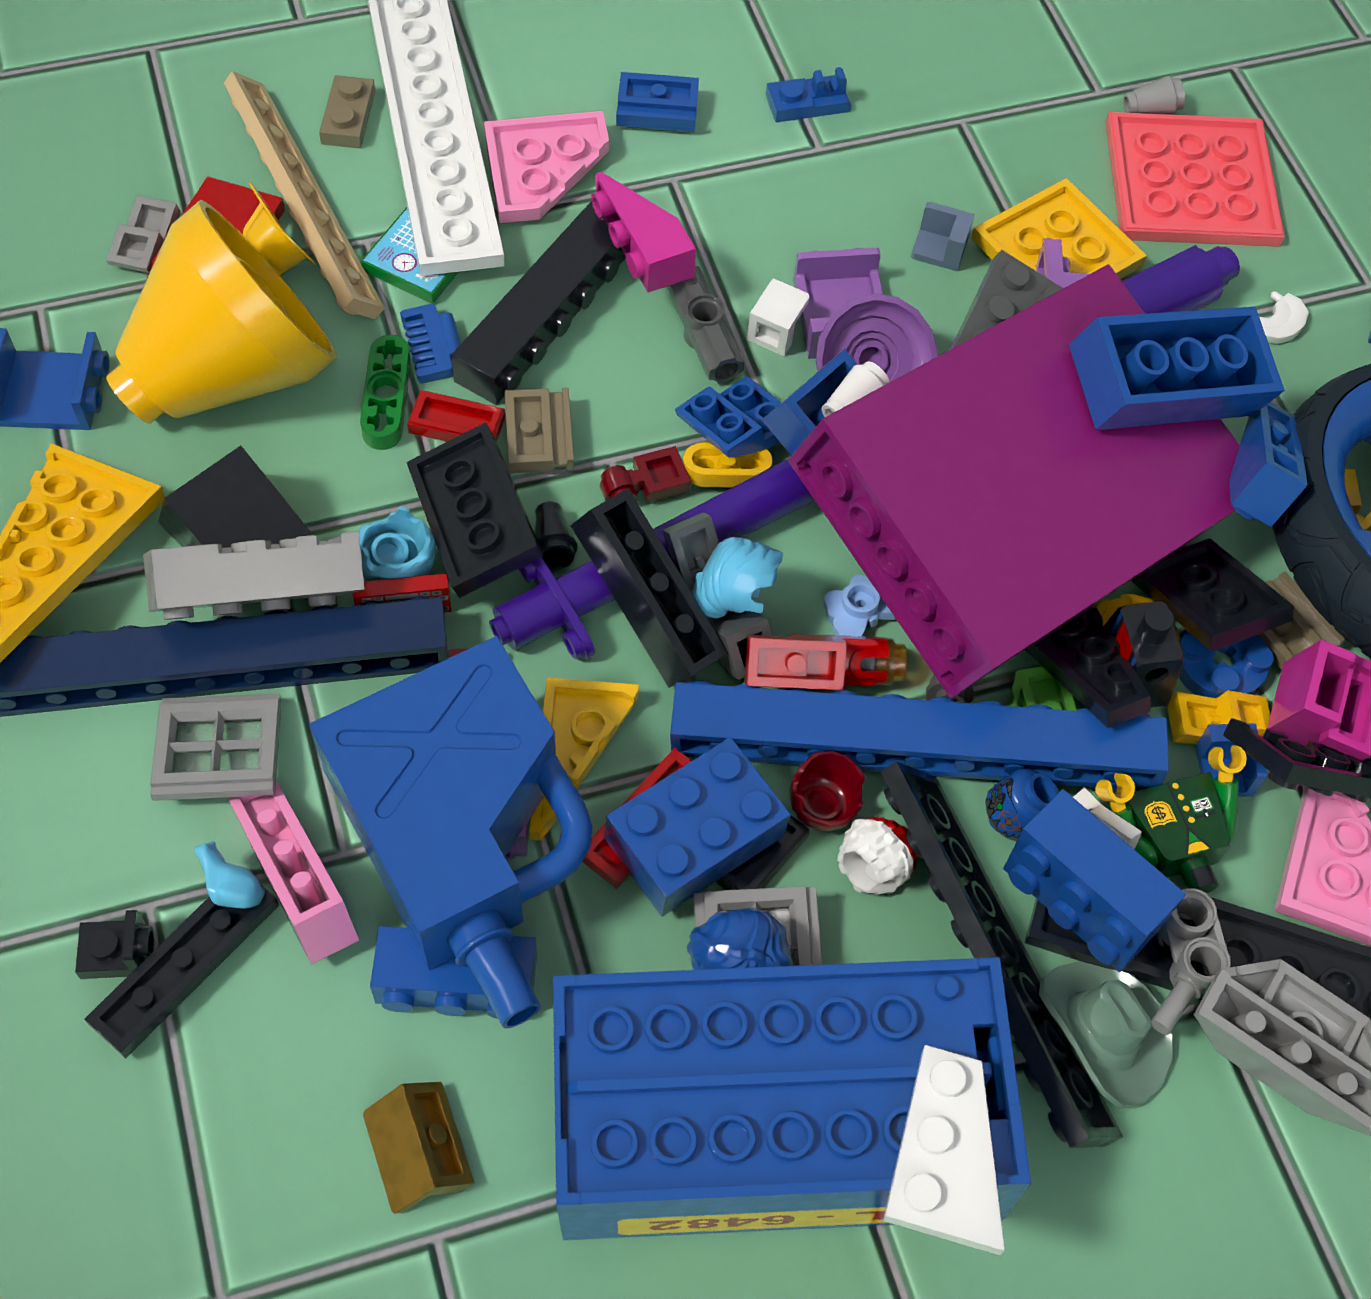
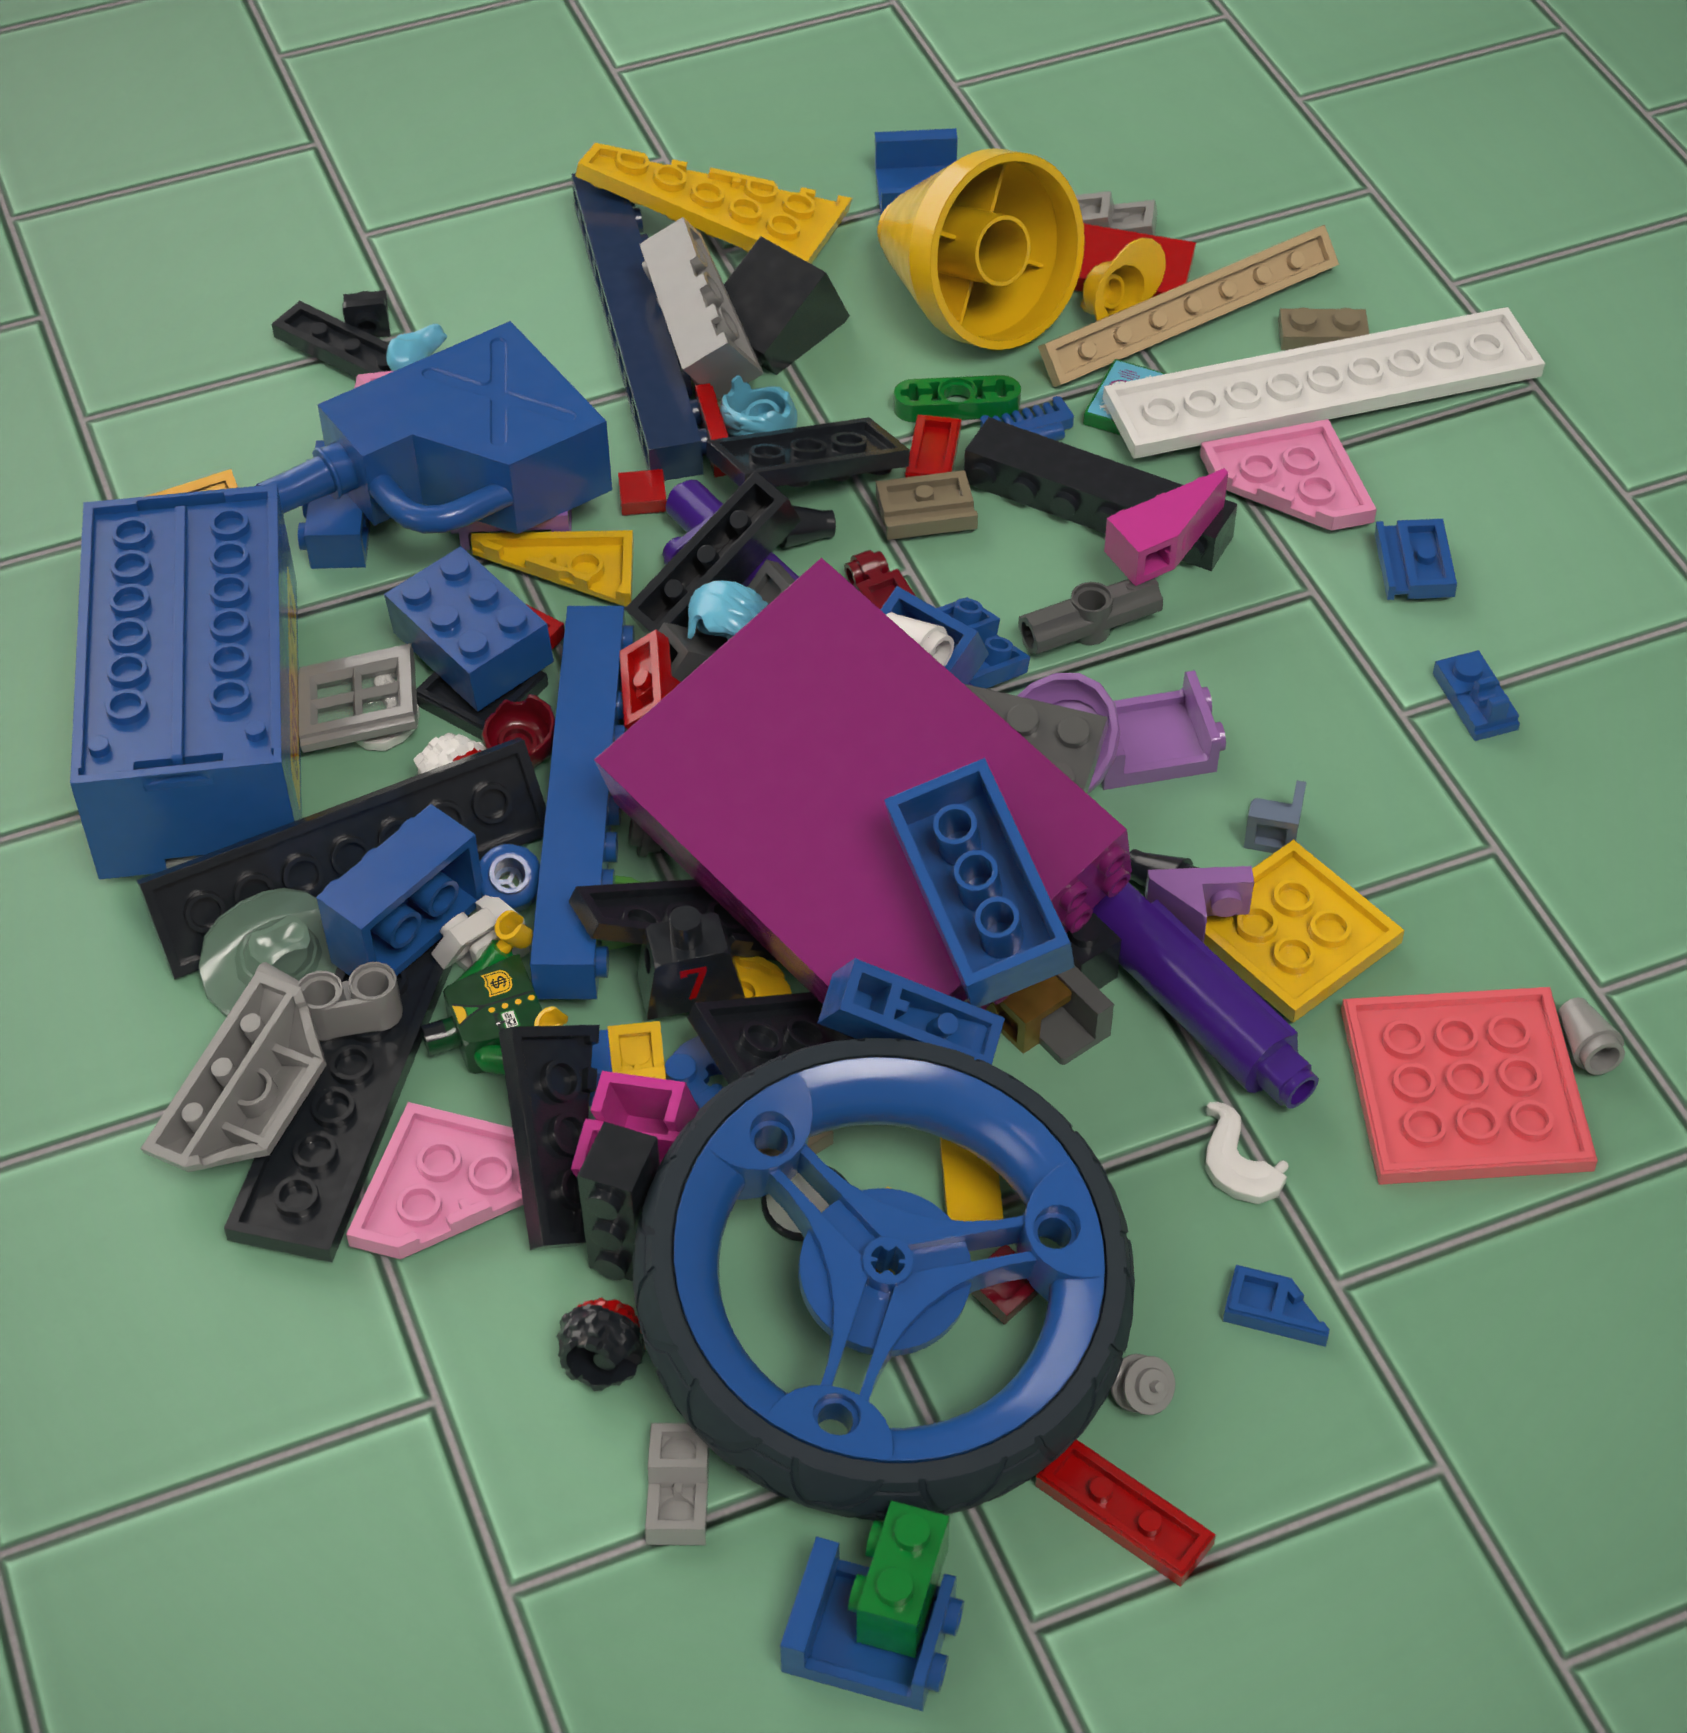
camera: 90 degrees right, 10 degrees down
light grey piece [150,693,281,801] -> none
blue hair [687,907,794,970] -> none
white panel [747,278,810,356] -> none
white wing [883,1045,1005,1256] -> none

